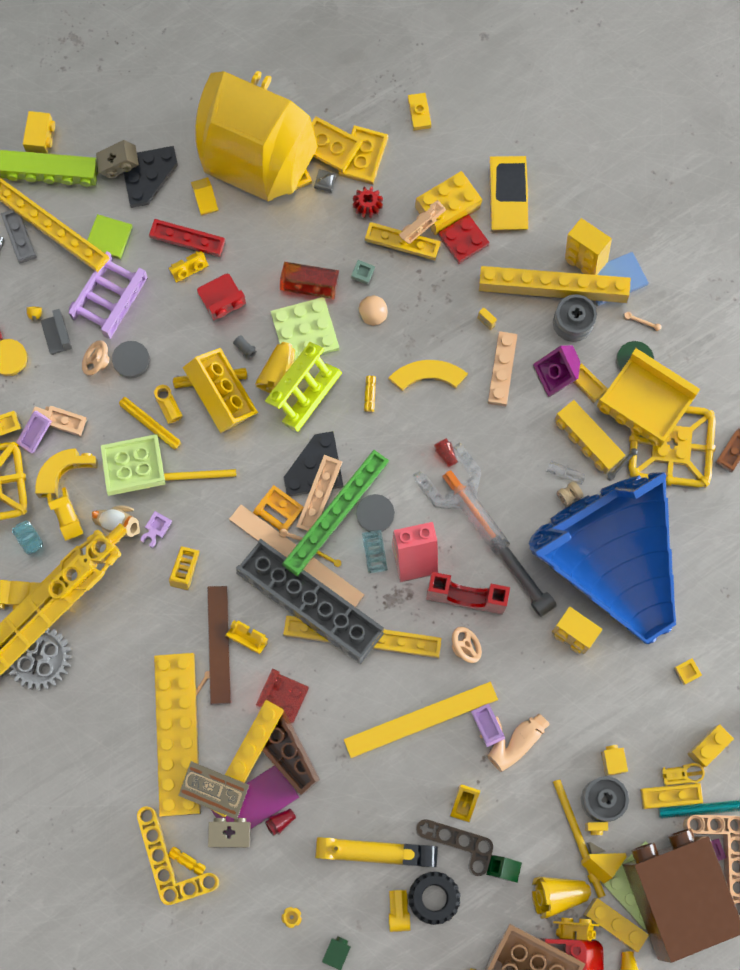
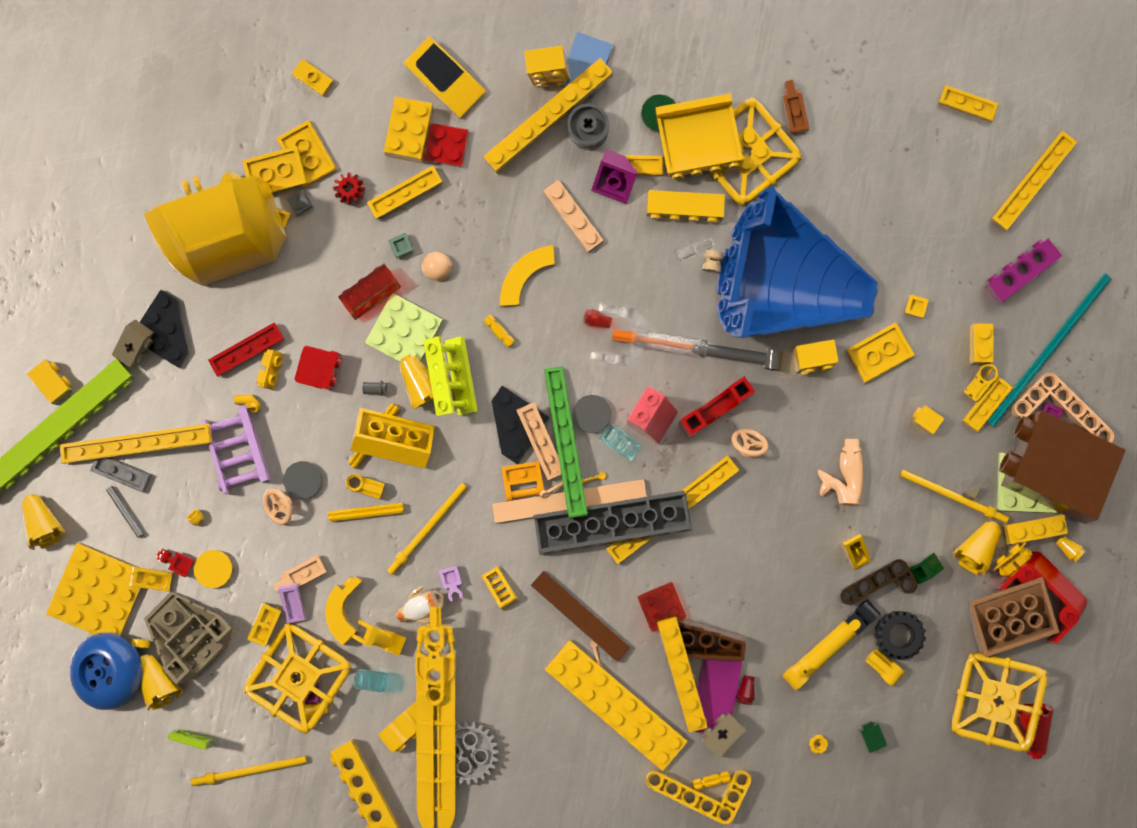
camera: 40 degrees left, 10 degrees up
dark grey panel [41,309,72,355] -> none
lime tile [87,214,133,260] -> none
yellowish green plate [101,434,166,496] -> none
sticker [178,761,249,820] -> none
yellow slope [191,177,218,216] -> none
yellow hinge [225,620,268,654] -> none
yellow tile [343,681,498,758] -> none
light nougat hinge [399,200,446,244] -> none
lavender tile [471,703,505,747] -> none
yellow tile [477,308,497,330] -> none
dark grey wheel [581,776,629,822] -> none
yellow slope [581,853,627,884] -> none
yellow plate [585,822,608,835] -> none
dark grey hinge [608,448,638,480] -> none
light nougat hinge [624,312,661,331] -> none
none -> yellow arm [234,394,261,413]
none -> yellow tile [845,322,915,383]

